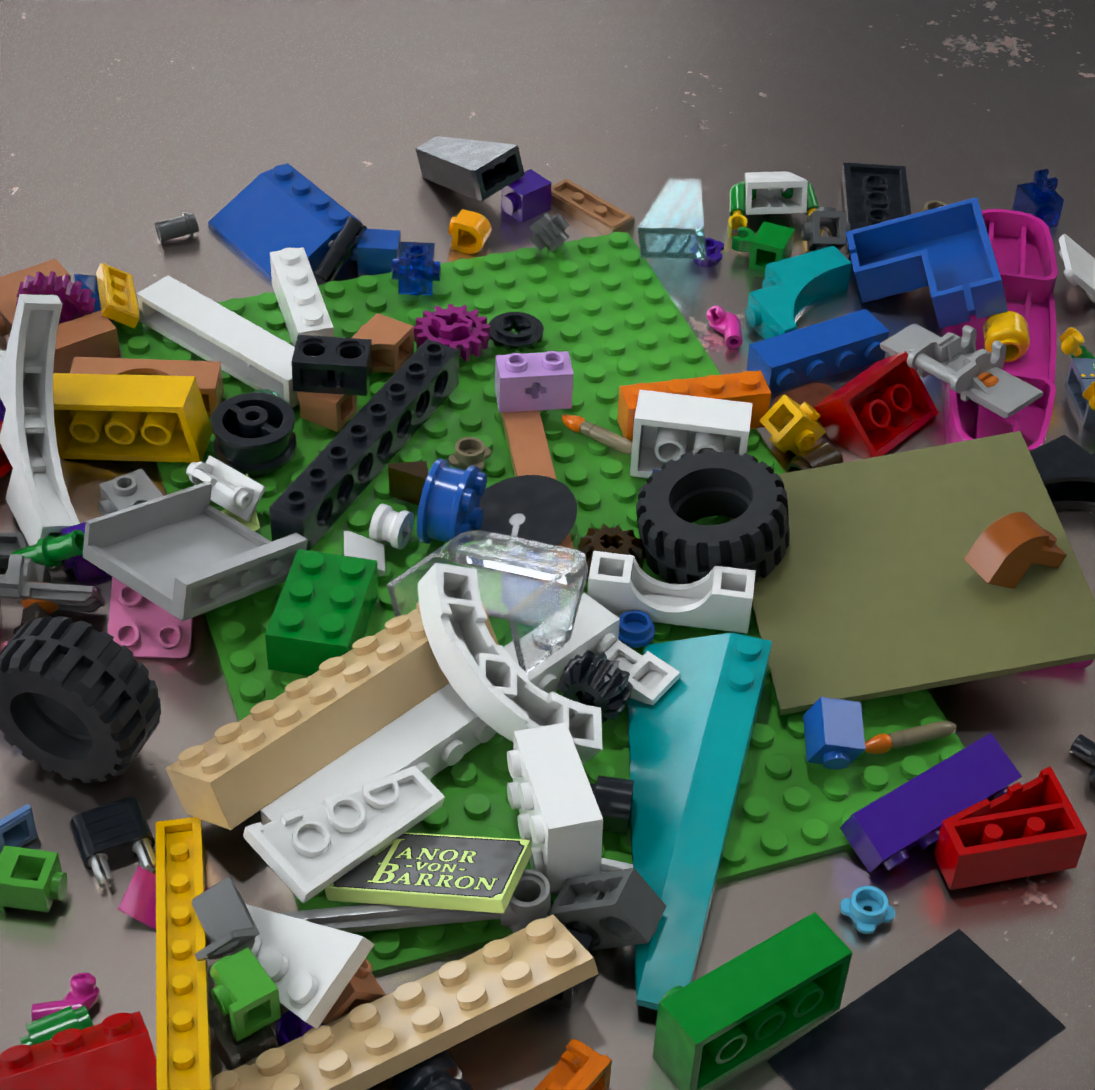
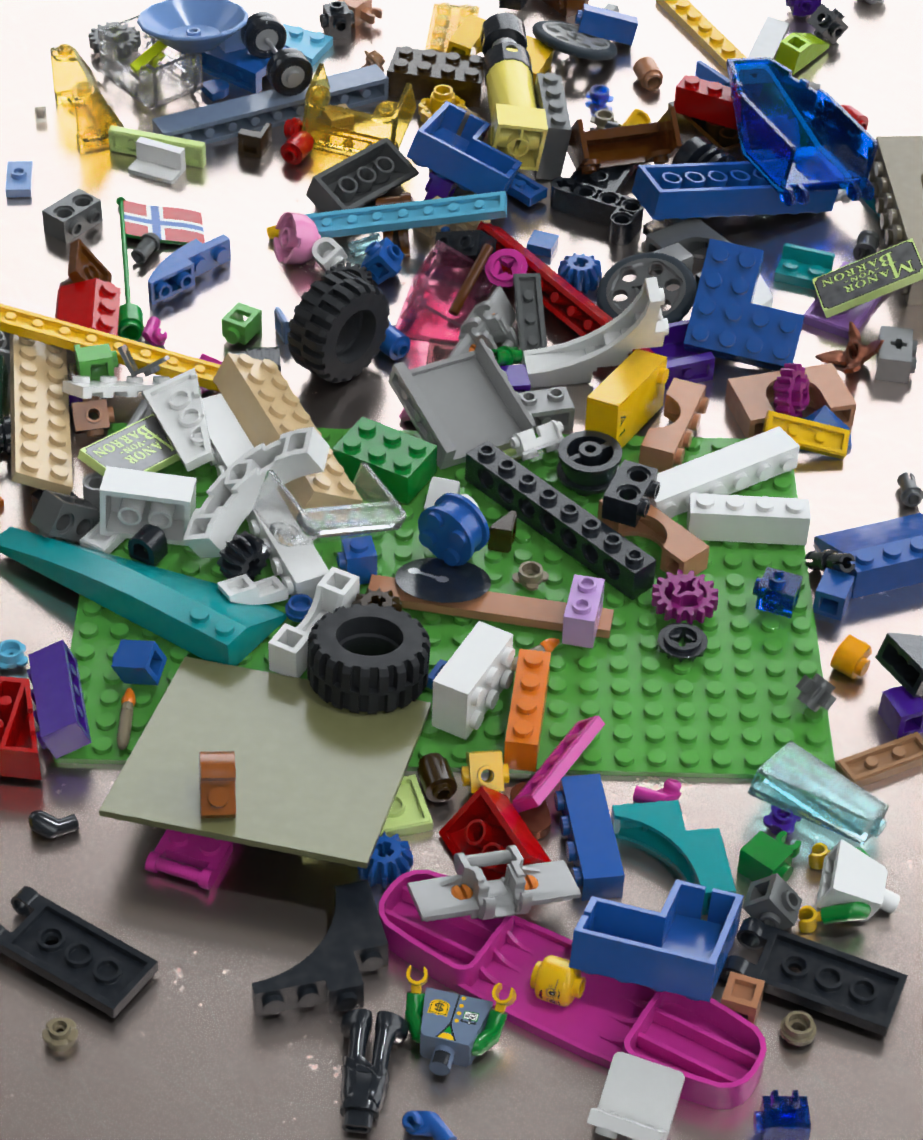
camera: 110 degrees right, 0 degrees up
none -> dark pink tile [512,715,605,813]

